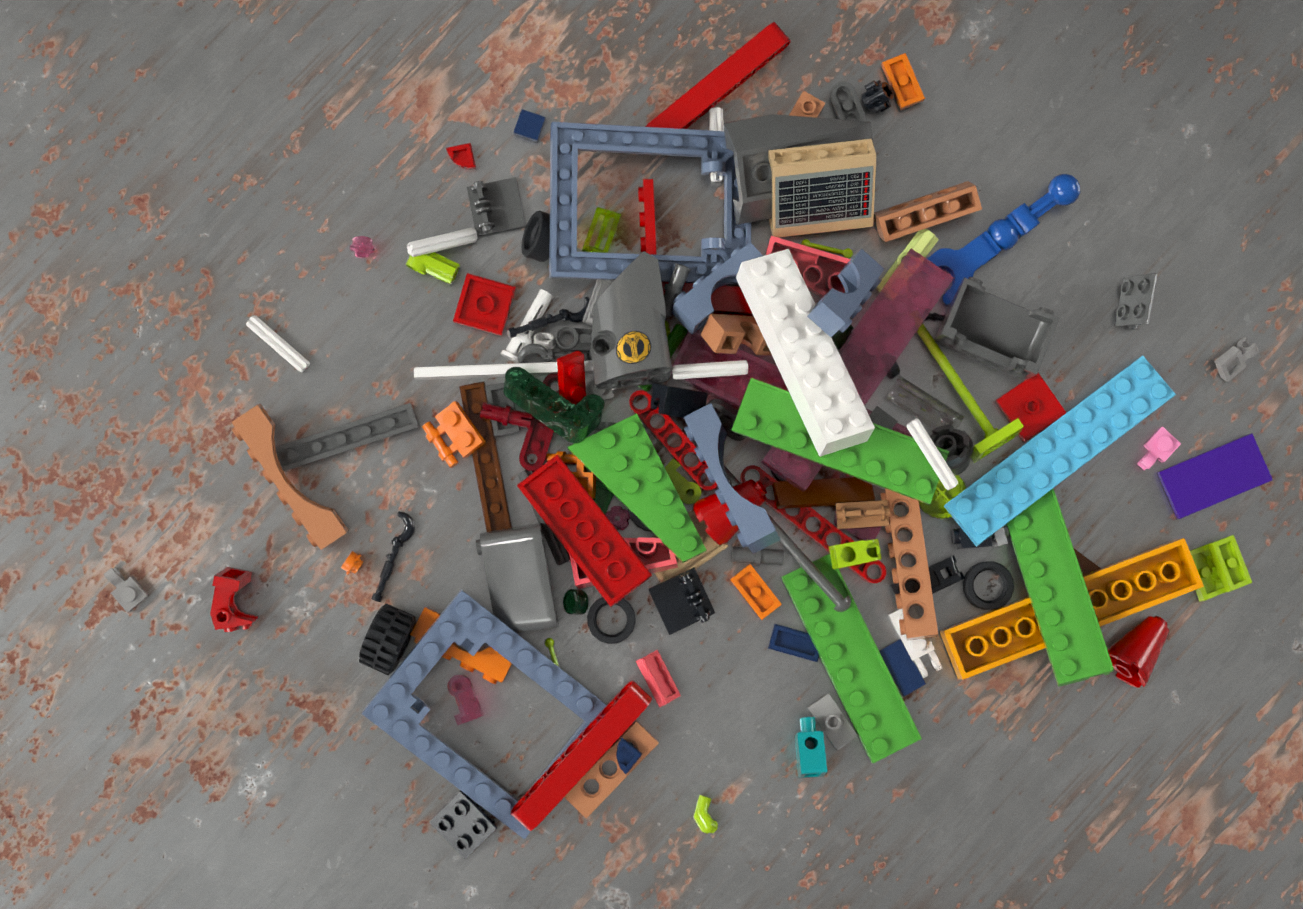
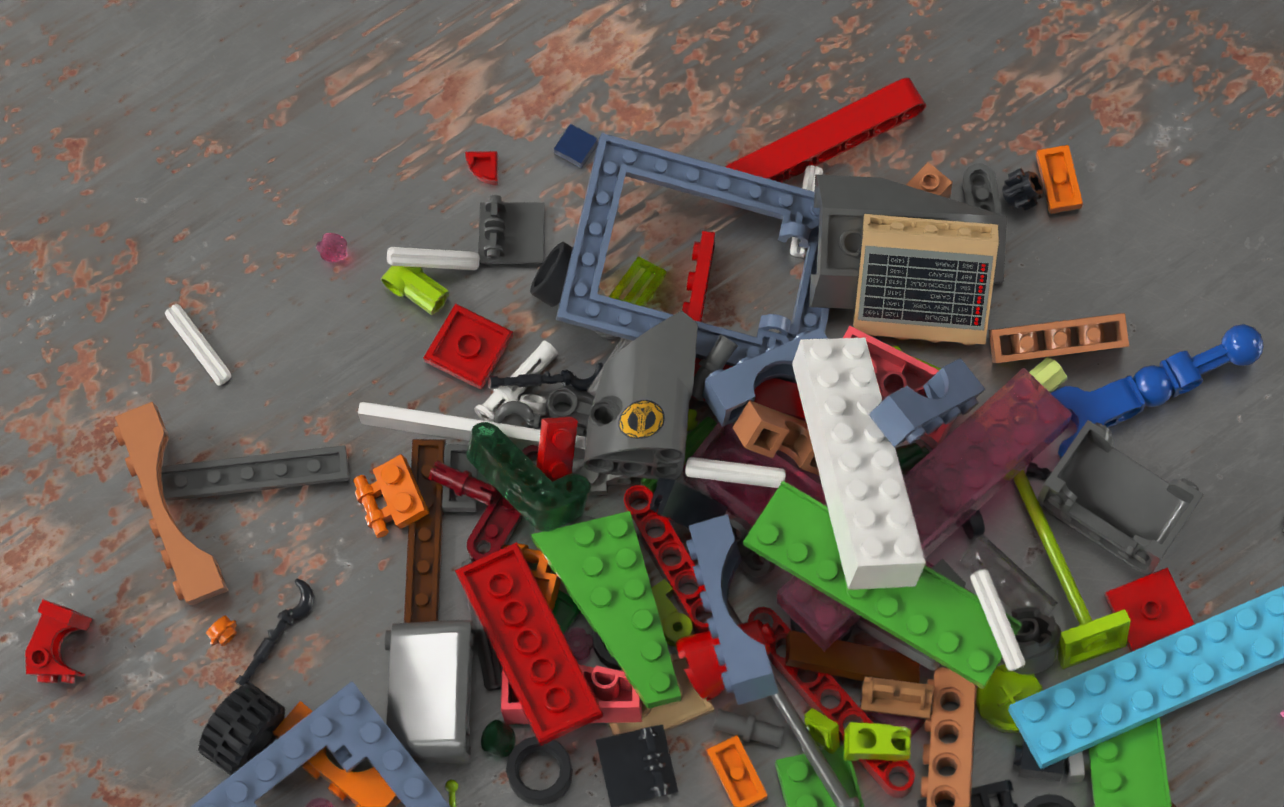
camera: 20 degrees right, 15 degrees down
none -> lime tile [804,708,840,754]

